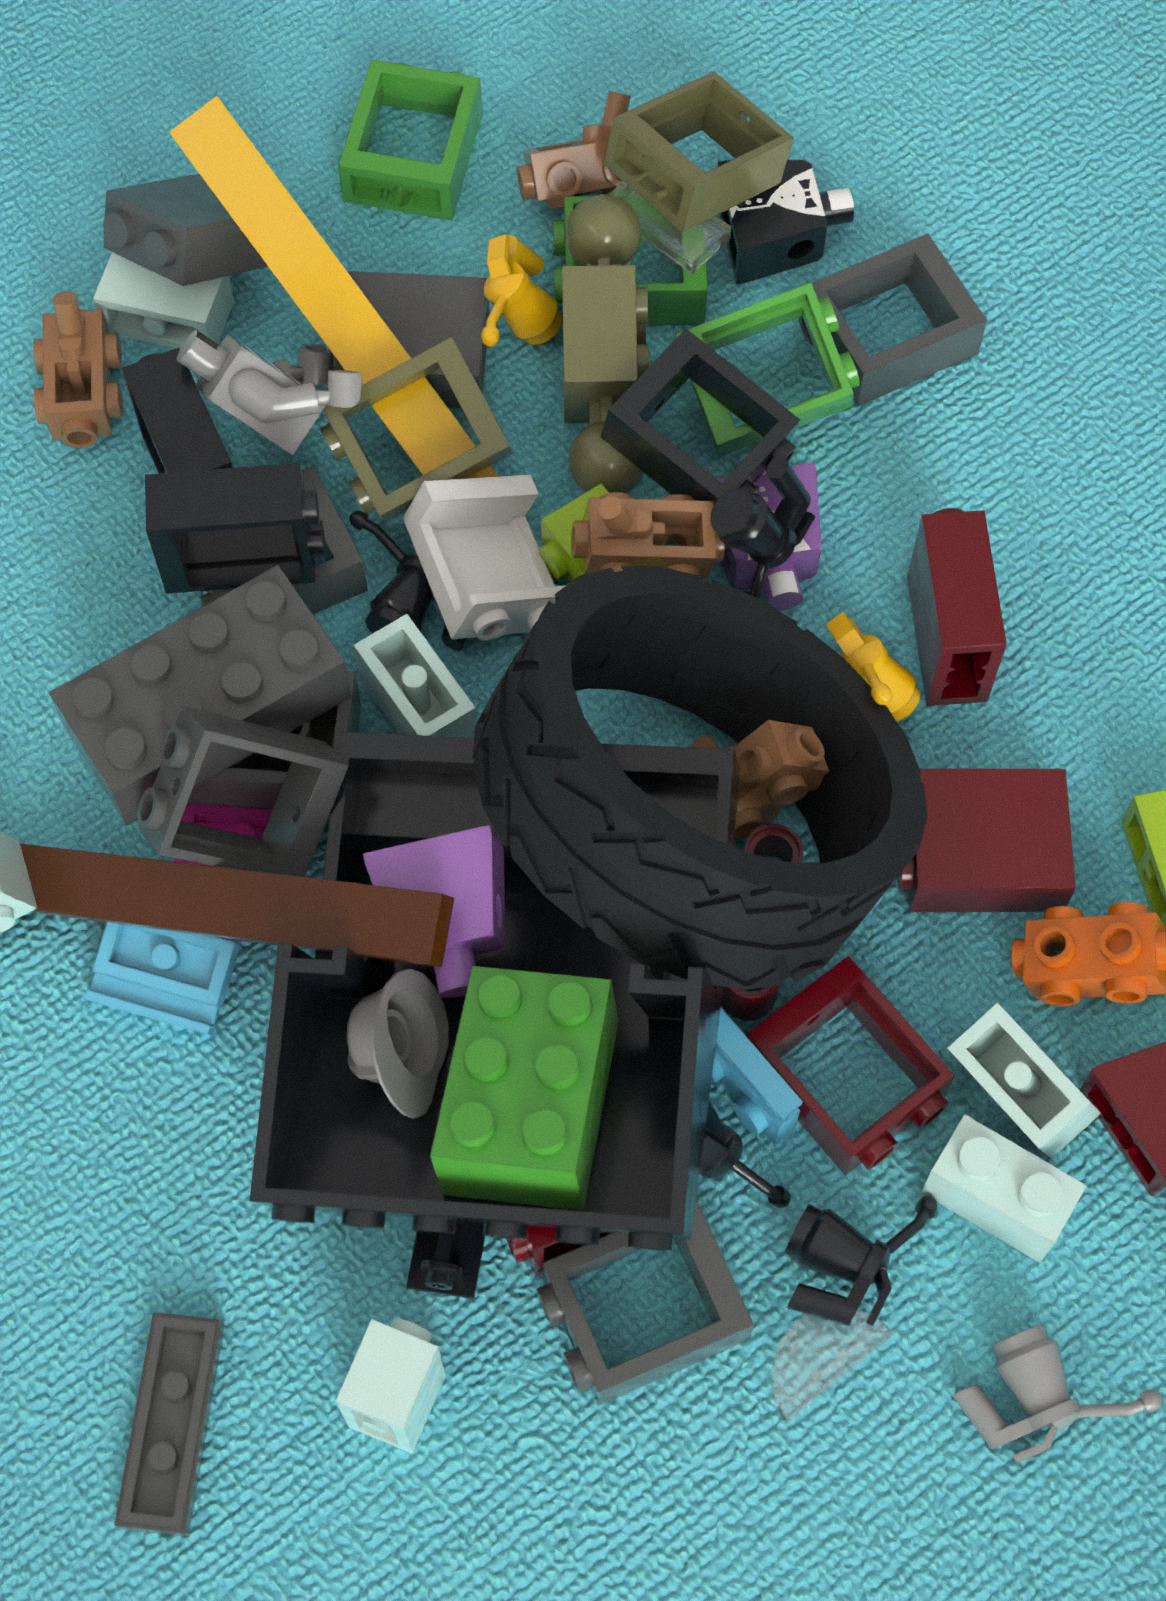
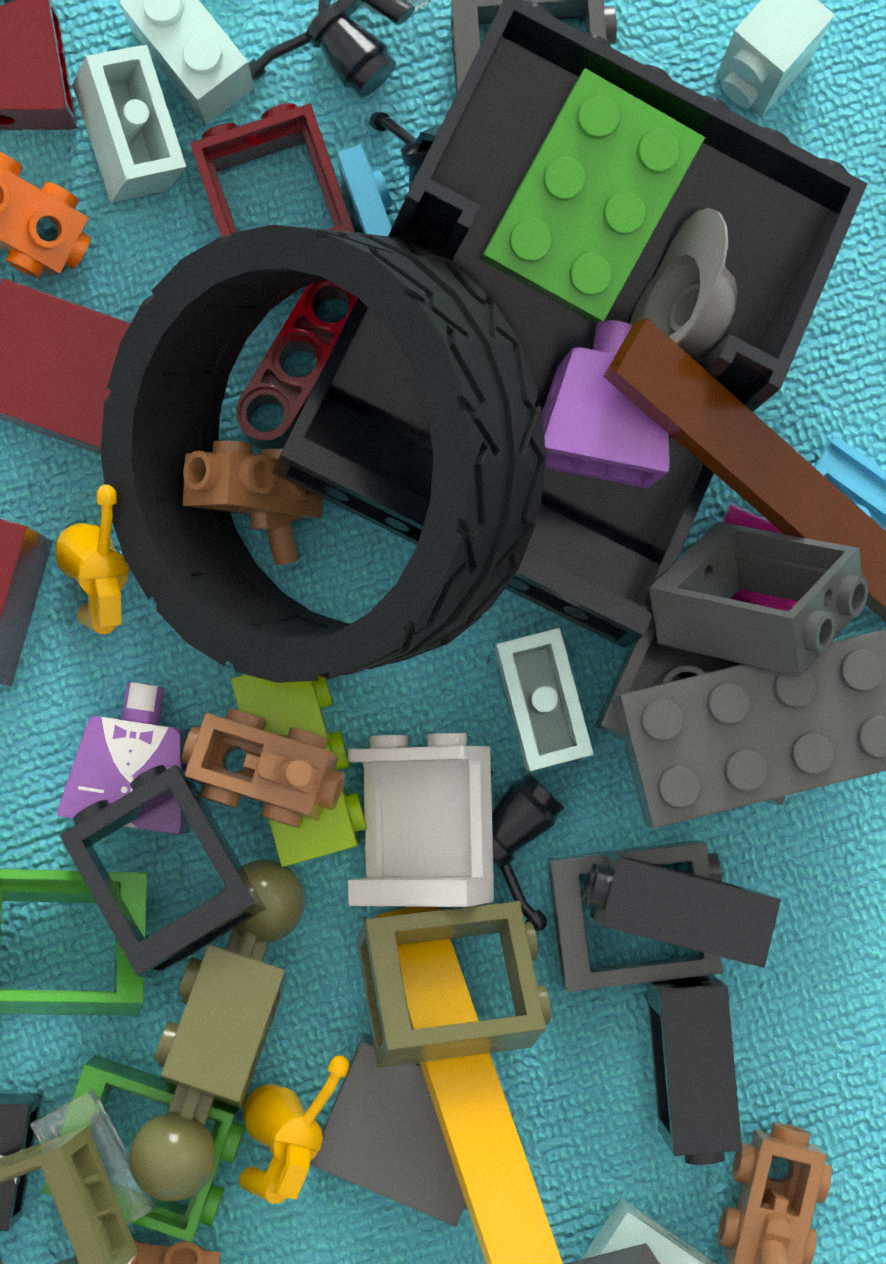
camera: 165 degrees left, 20 degrees up
light grey torso [177,330,362,455] -> none
black piece [710,456,816,599] -> none

